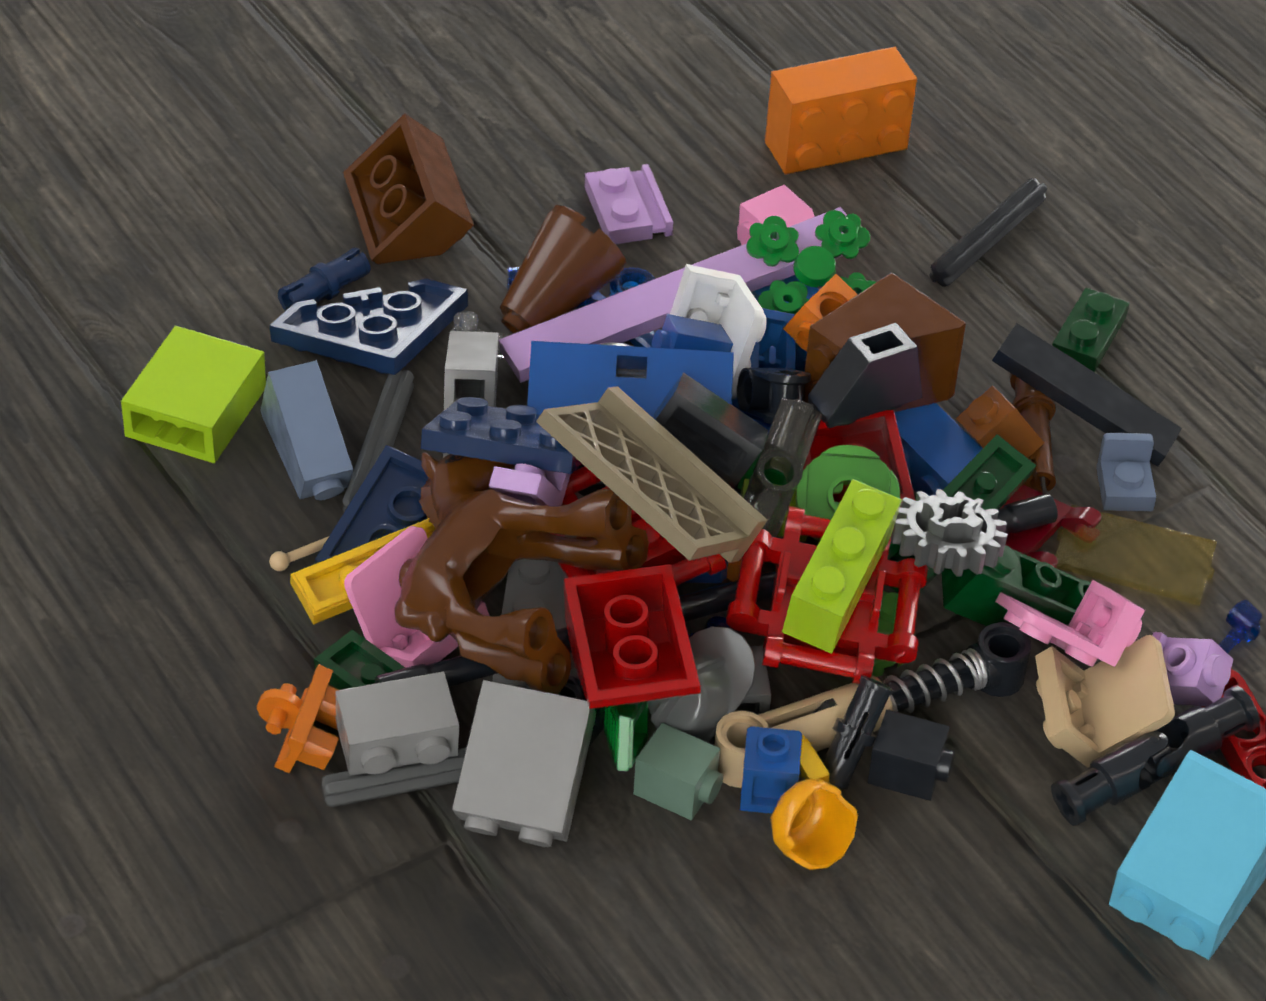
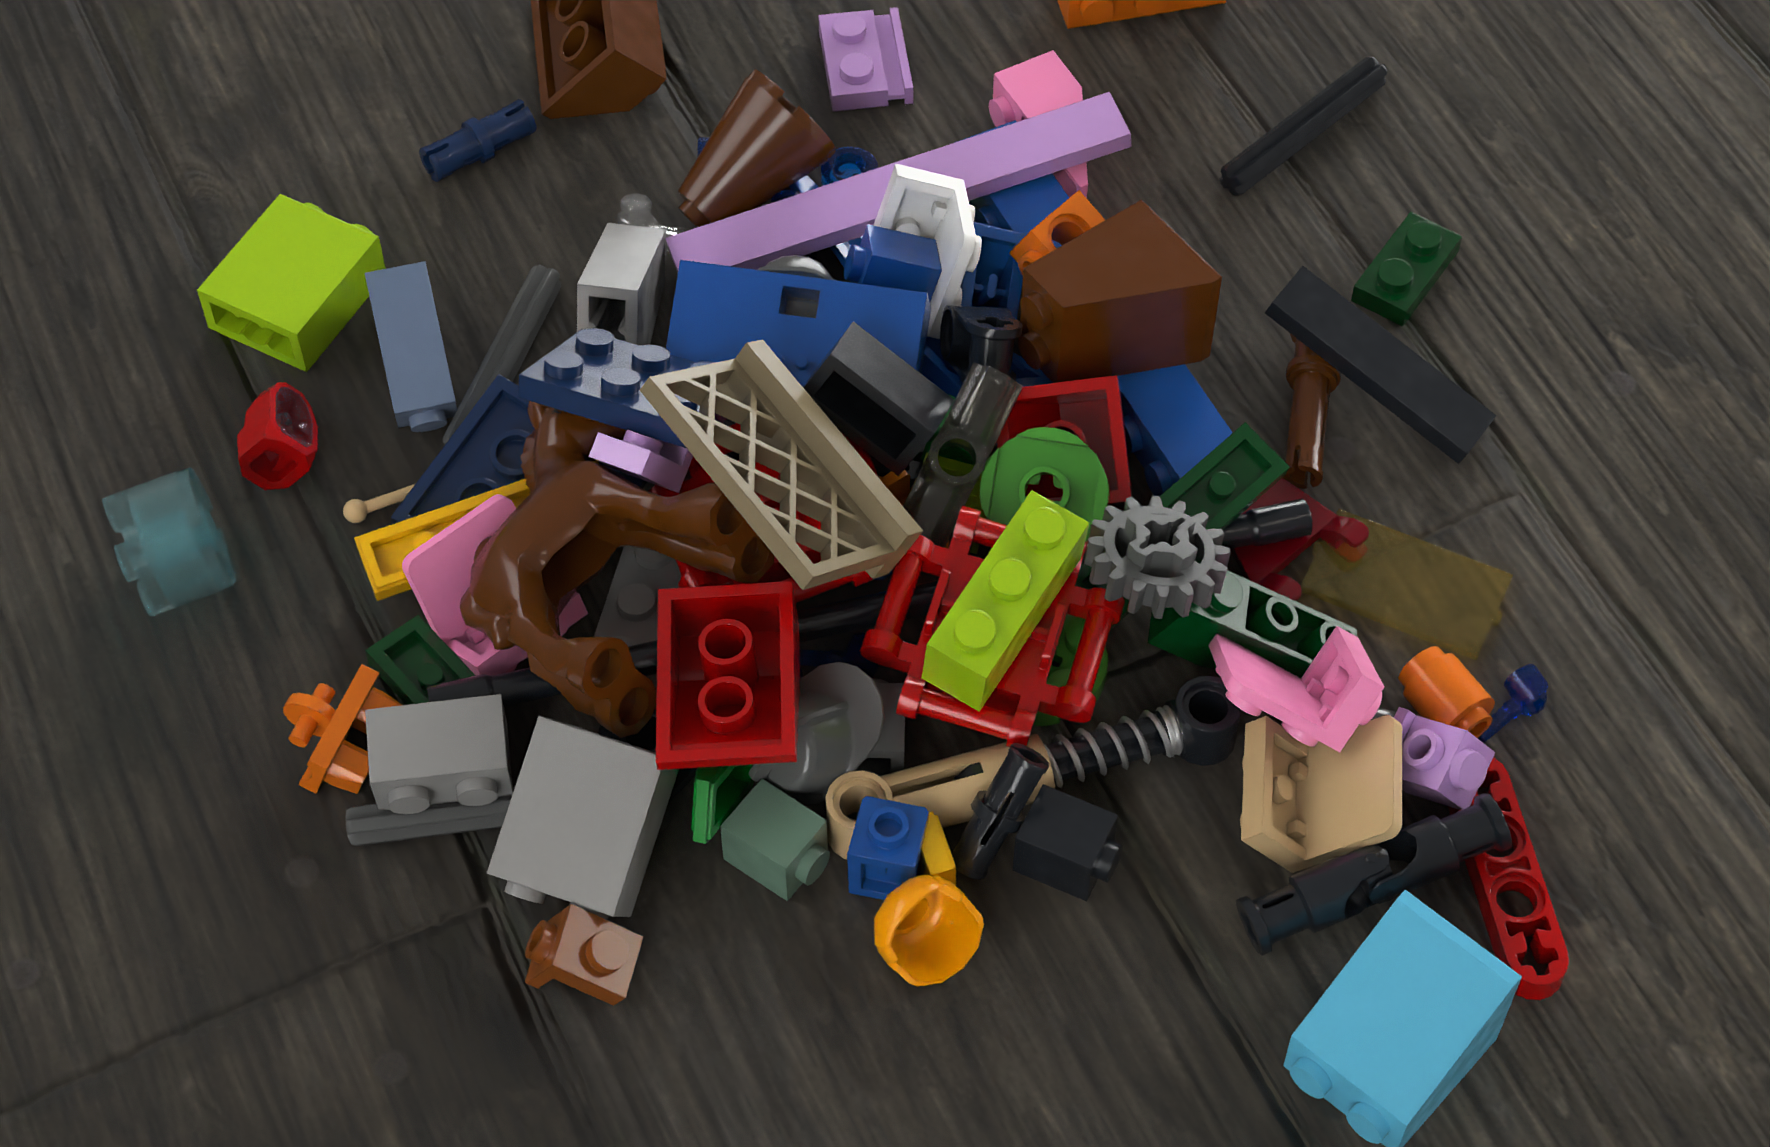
camera: 10 degrees right, 10 degrees up
dark blue plate [269,279,469,375] -> none
green plant [746,210,876,315] -> none
black slope [808,323,923,429] -> none
dark orange brick [956,385,1045,458] -> none
sand blue bracket [1096,433,1156,511] -> none
none -> clear light blue brick [102,467,236,617]
none -> red rock [237,382,318,490]
none -> dark orange bracket [525,904,643,1006]
none -> orange brick [1398,646,1495,738]

